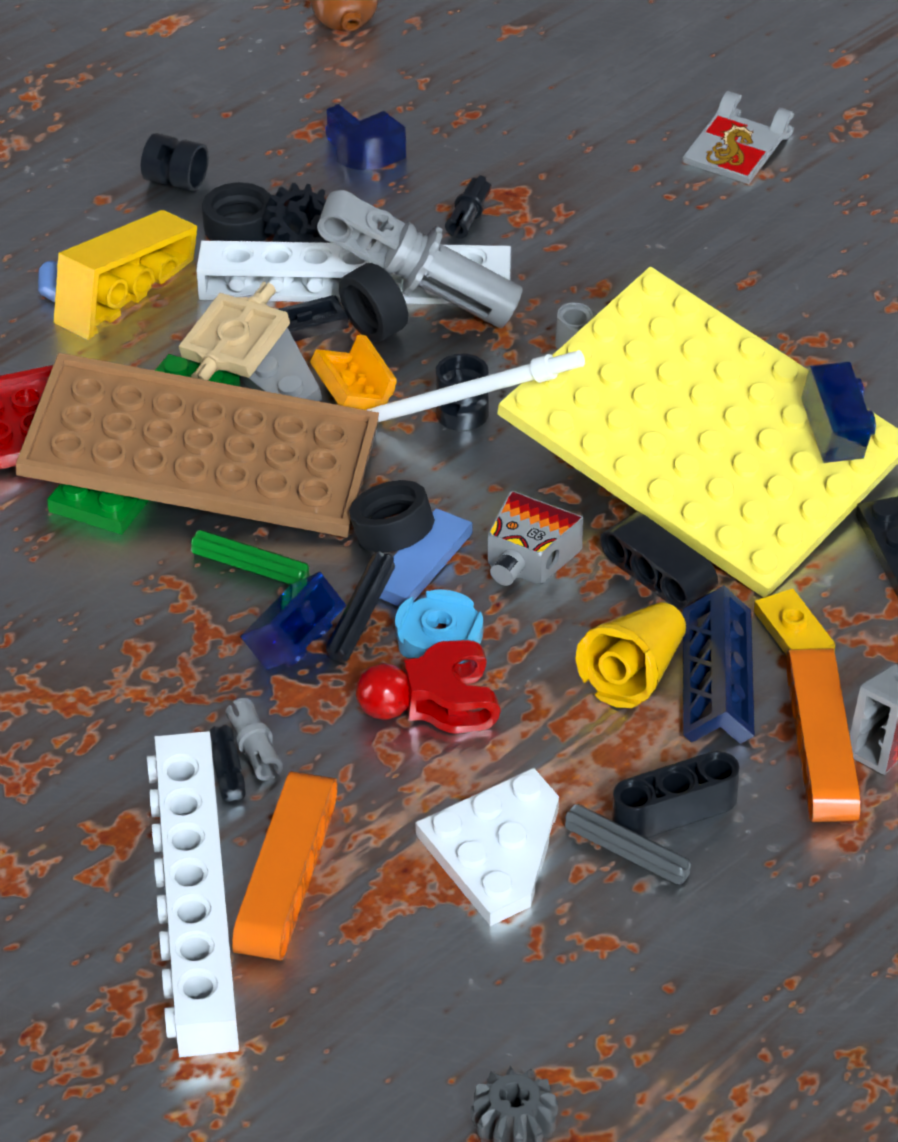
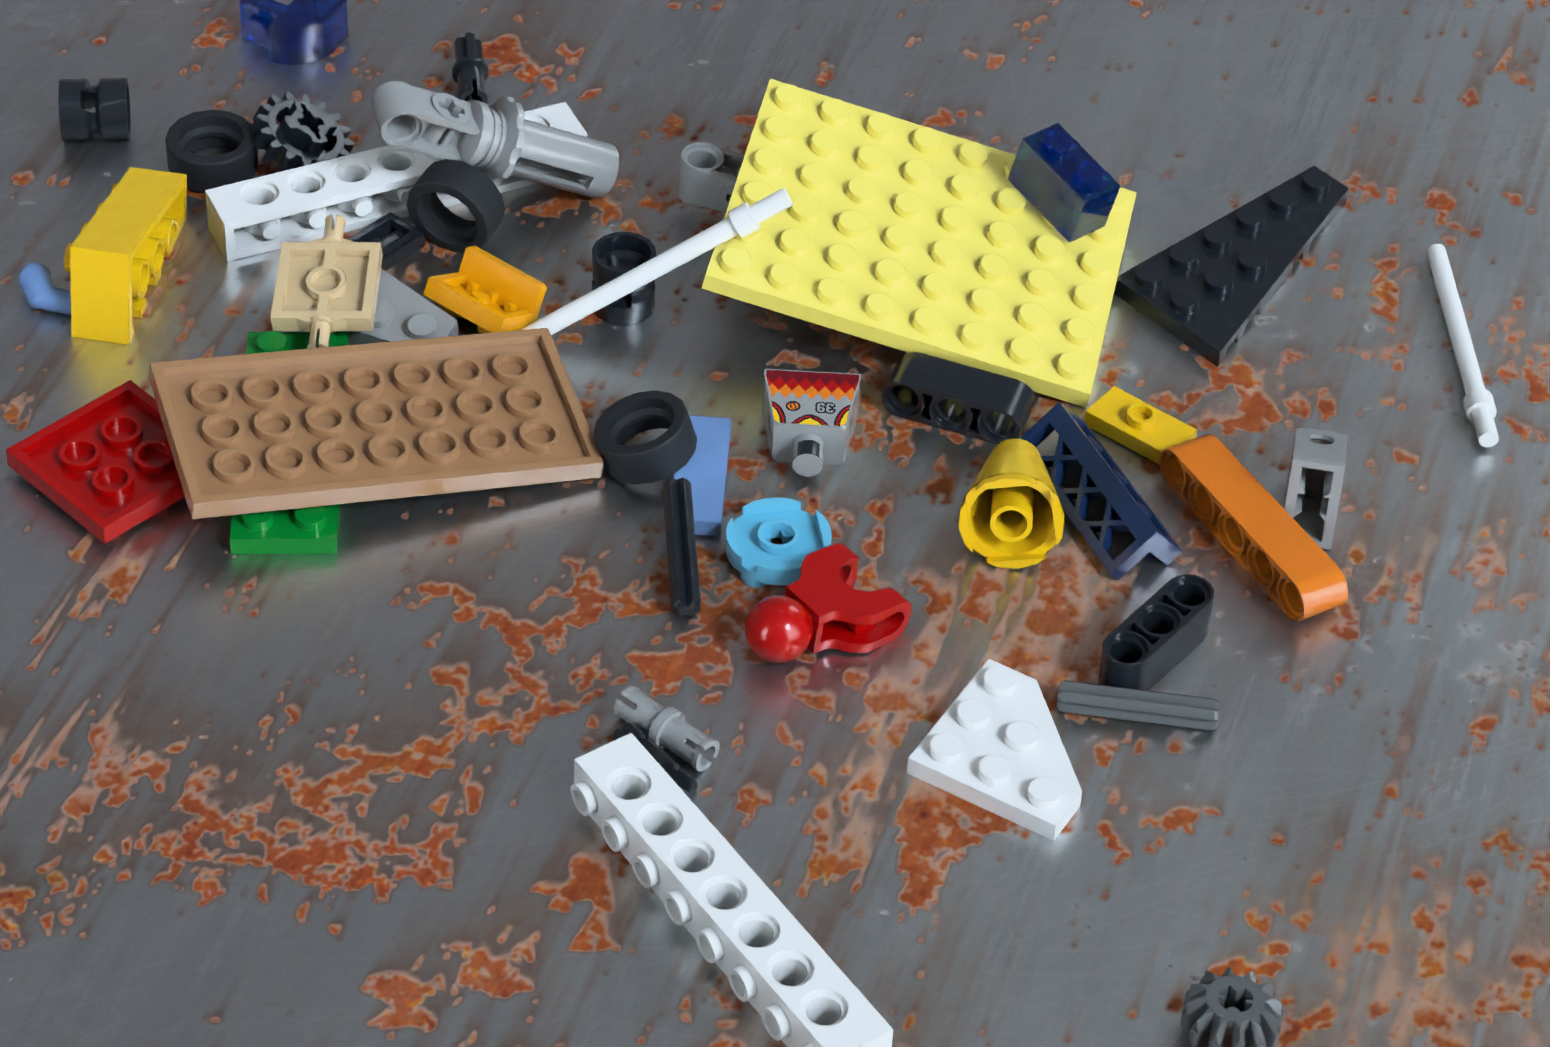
camera: 30 degrees left, 0 degrees up
green axle [190,530,310,588] -> none
orange beam [232,771,338,961] -> none
clear blue brick [240,571,347,670] -> none

